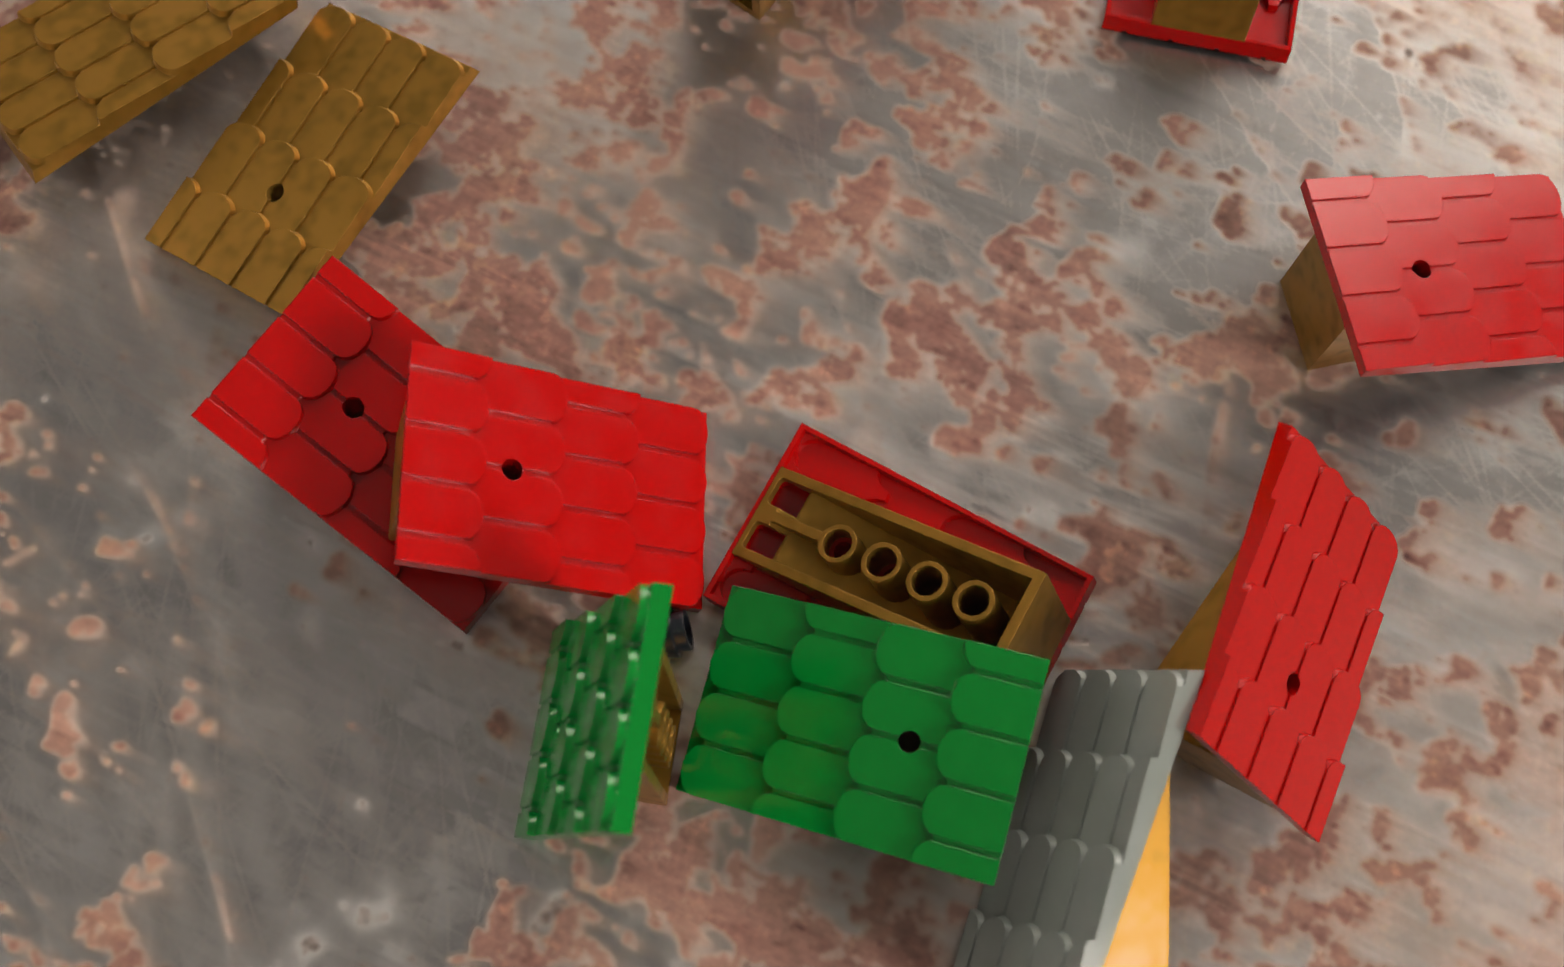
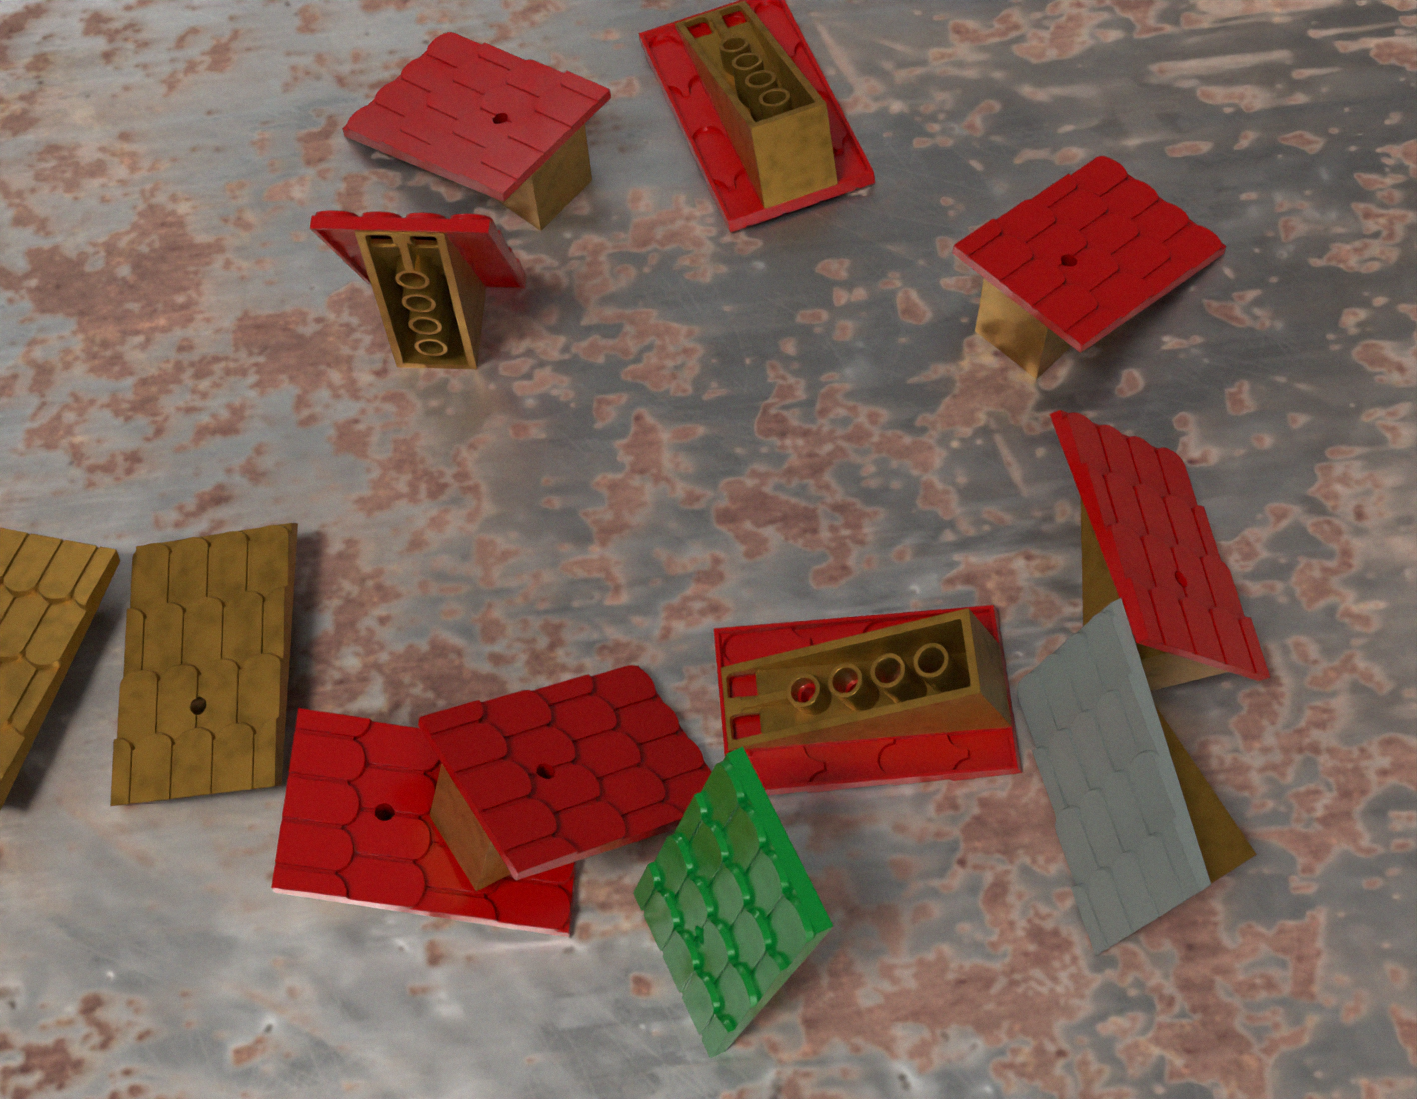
camera: 30 degrees left, 10 degrees down
green piece [676,585,1050,886] -> none

